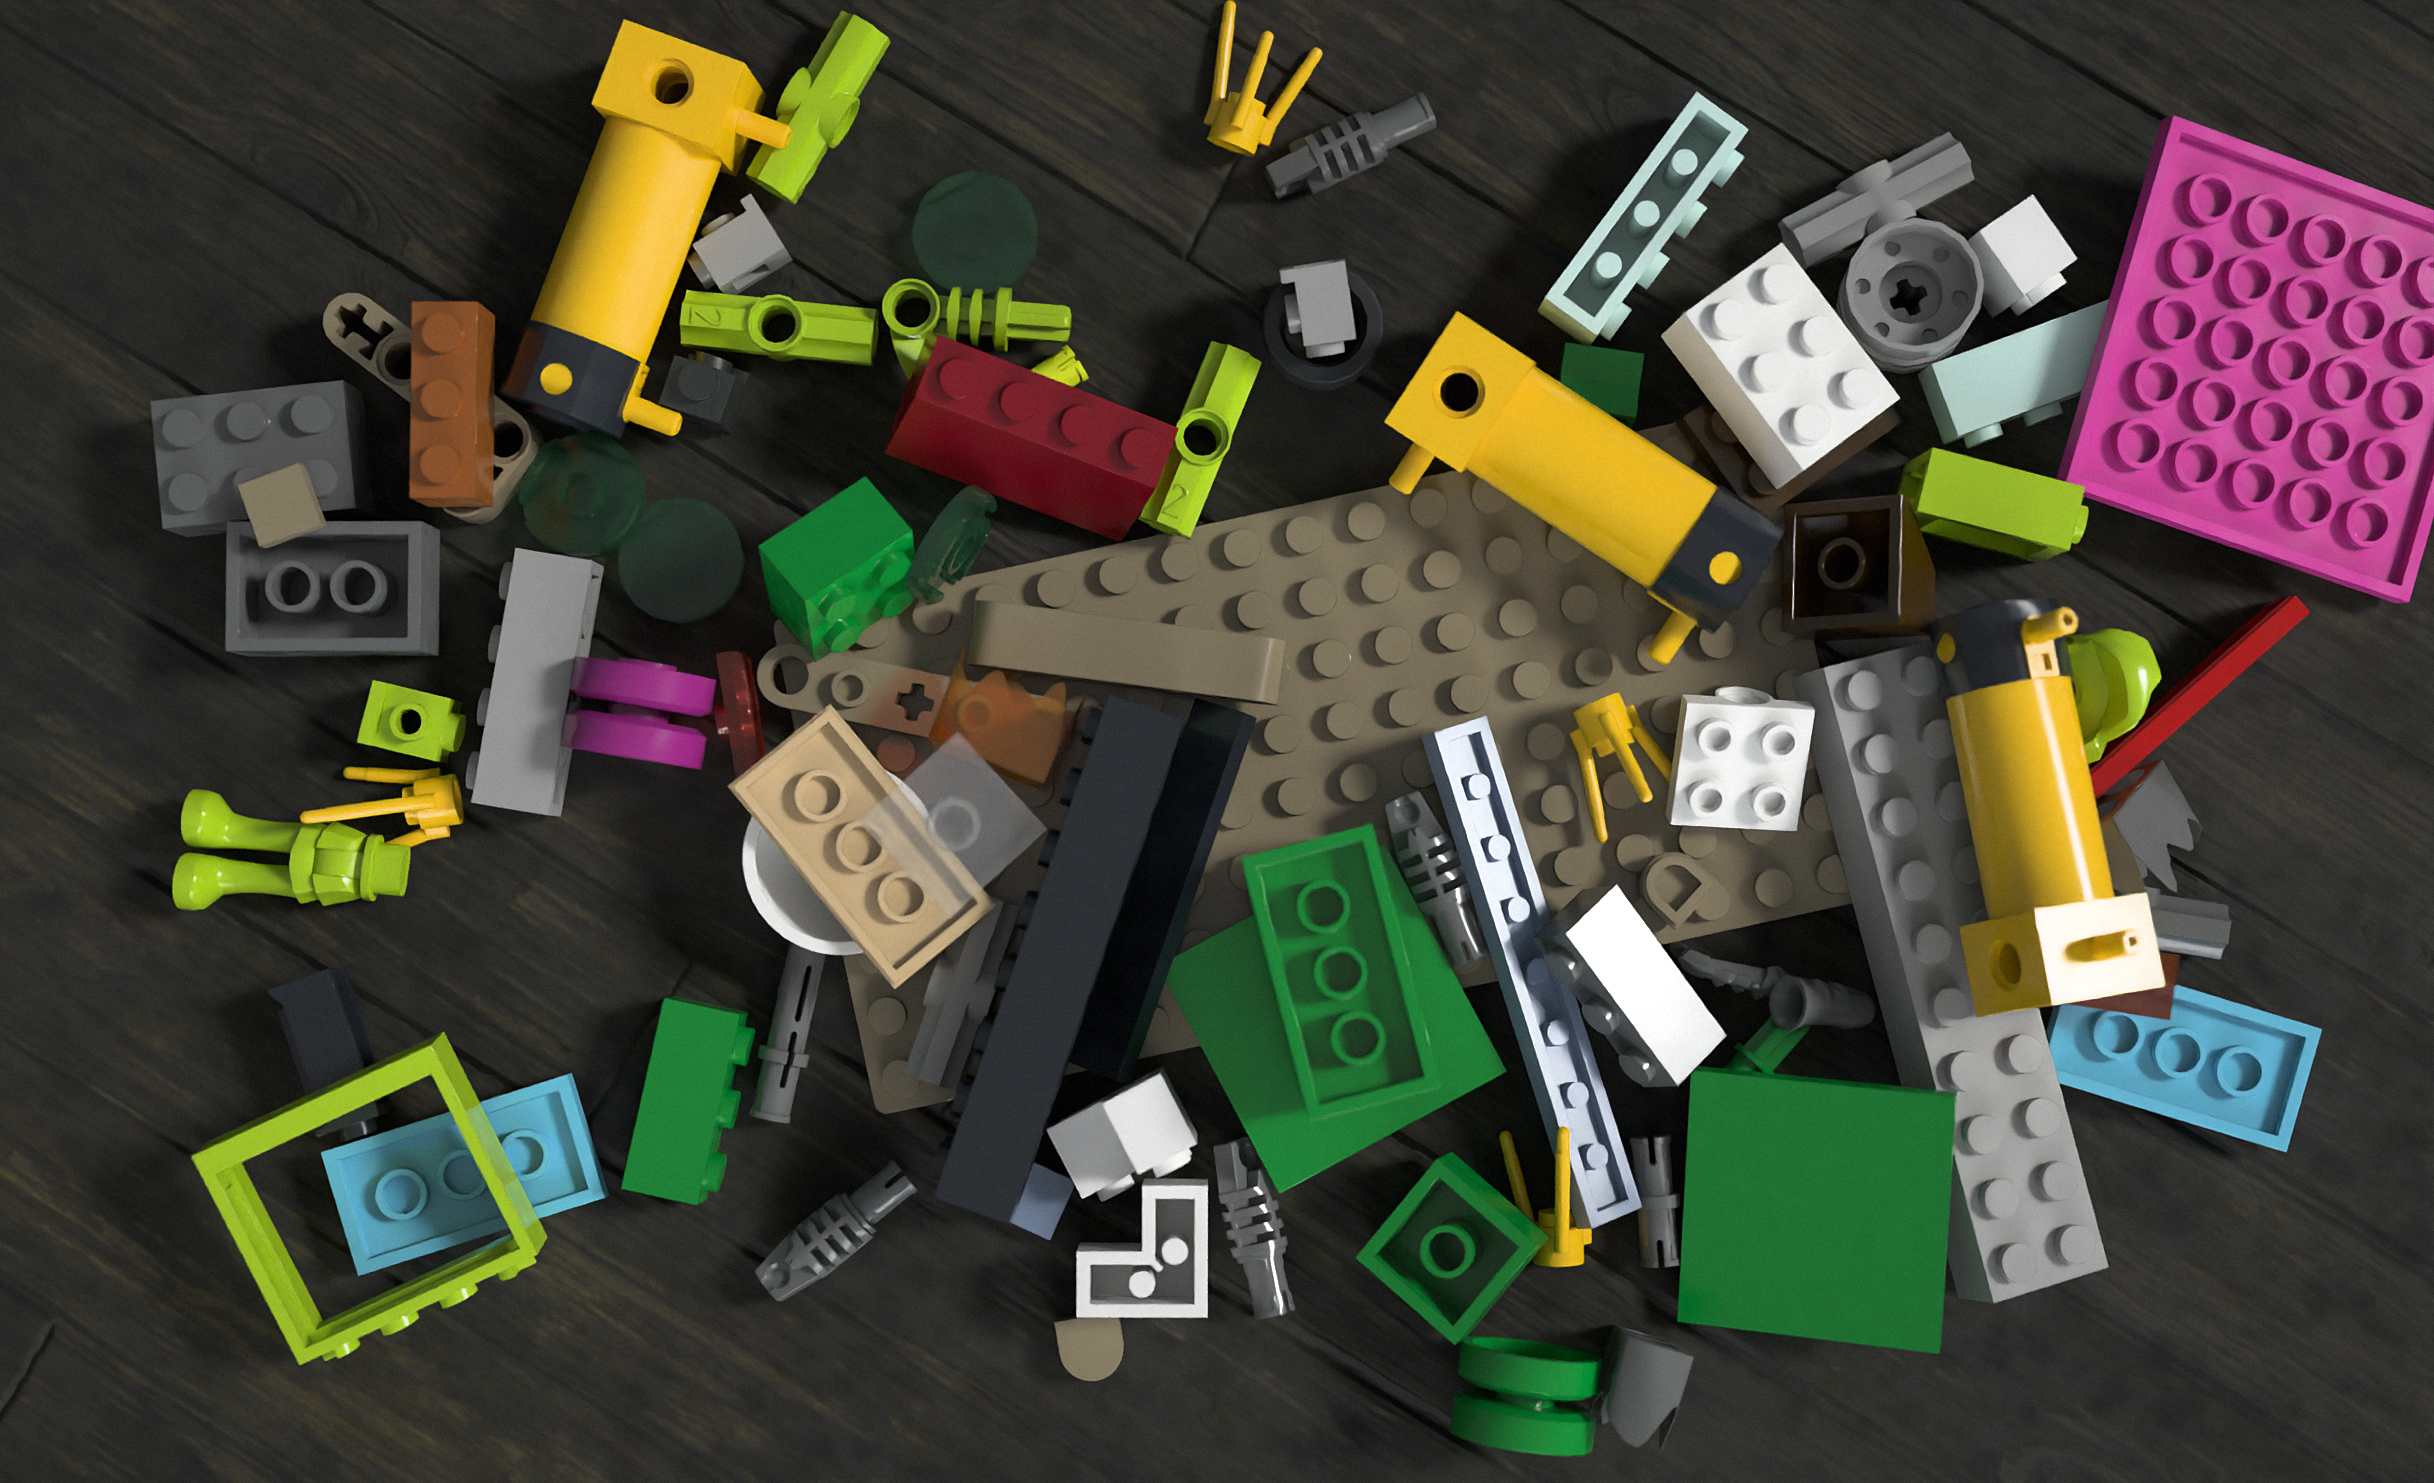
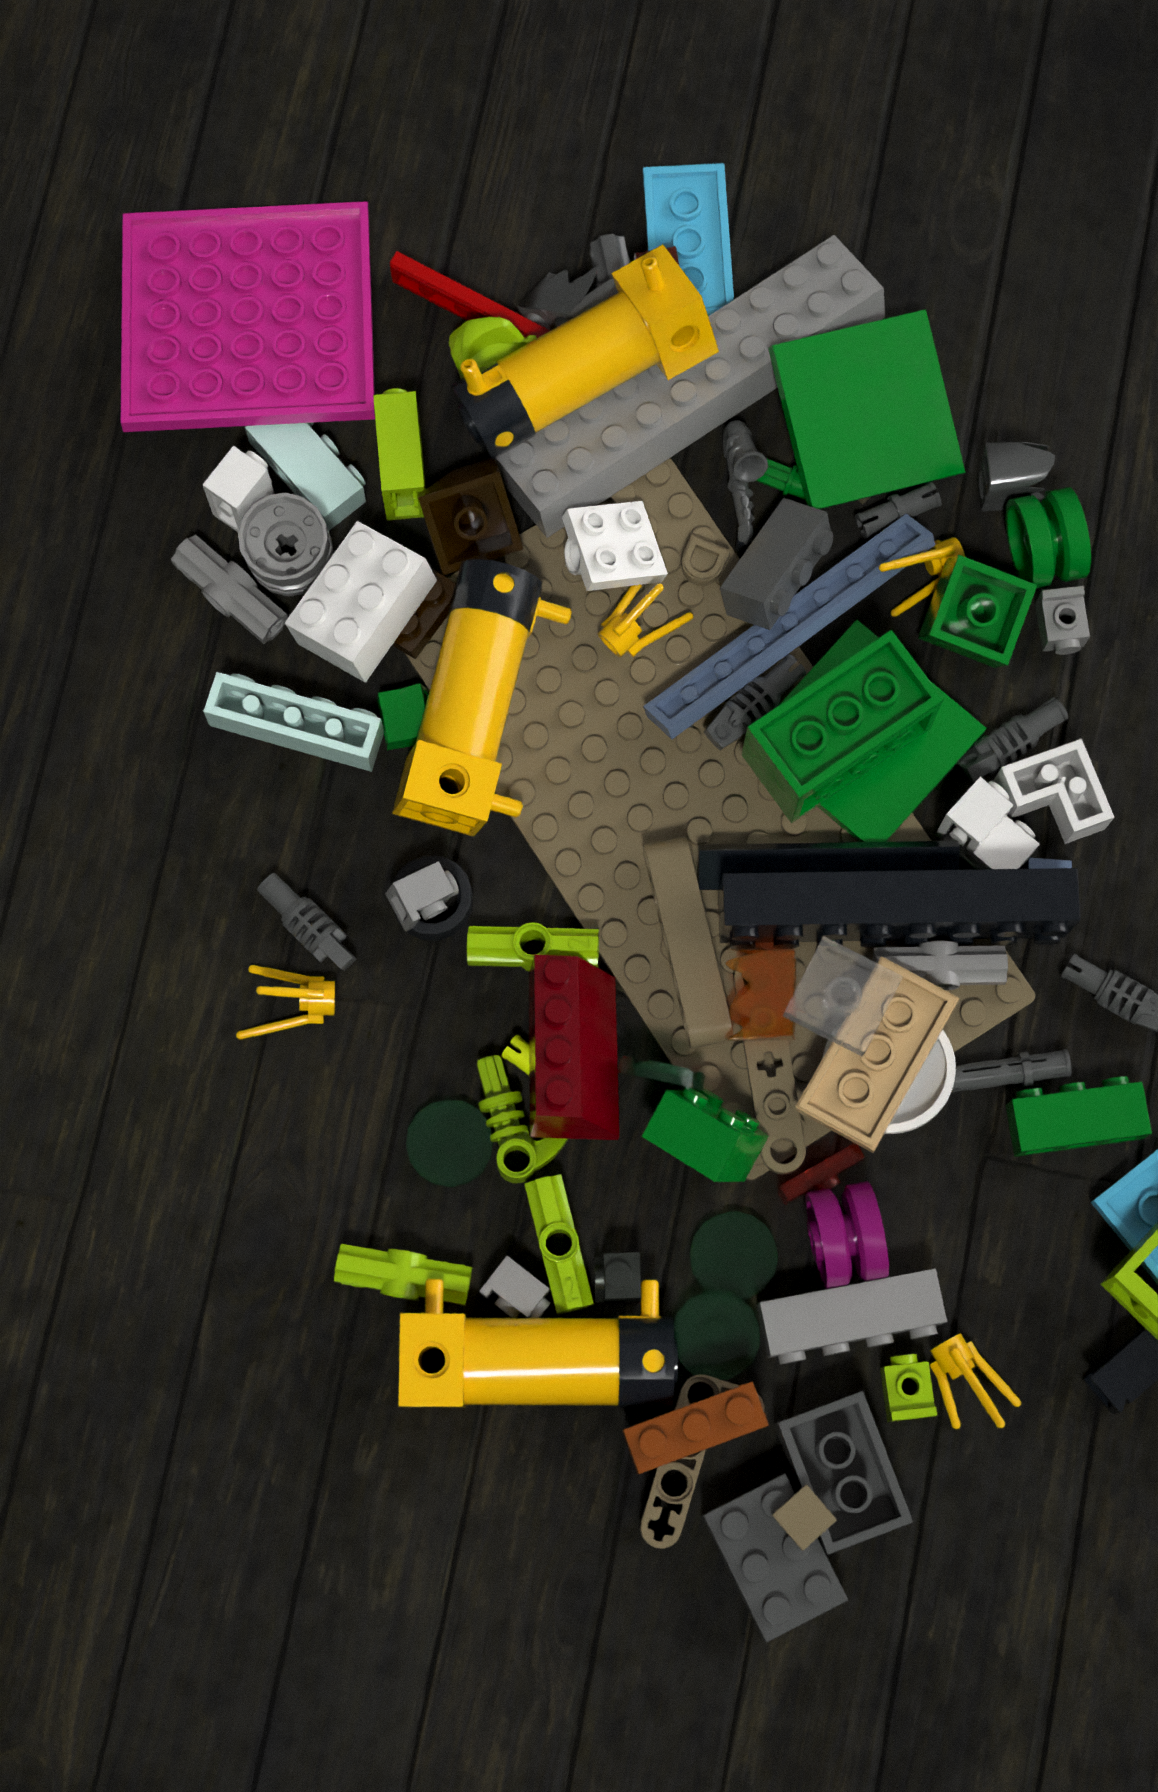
camera: 110 degrees left, 10 degrees down
lime piece [172,789,410,911] -> none
dark tan tile [1054,1316,1124,1381] -> none
none -> light grey brick [1035,586,1090,655]

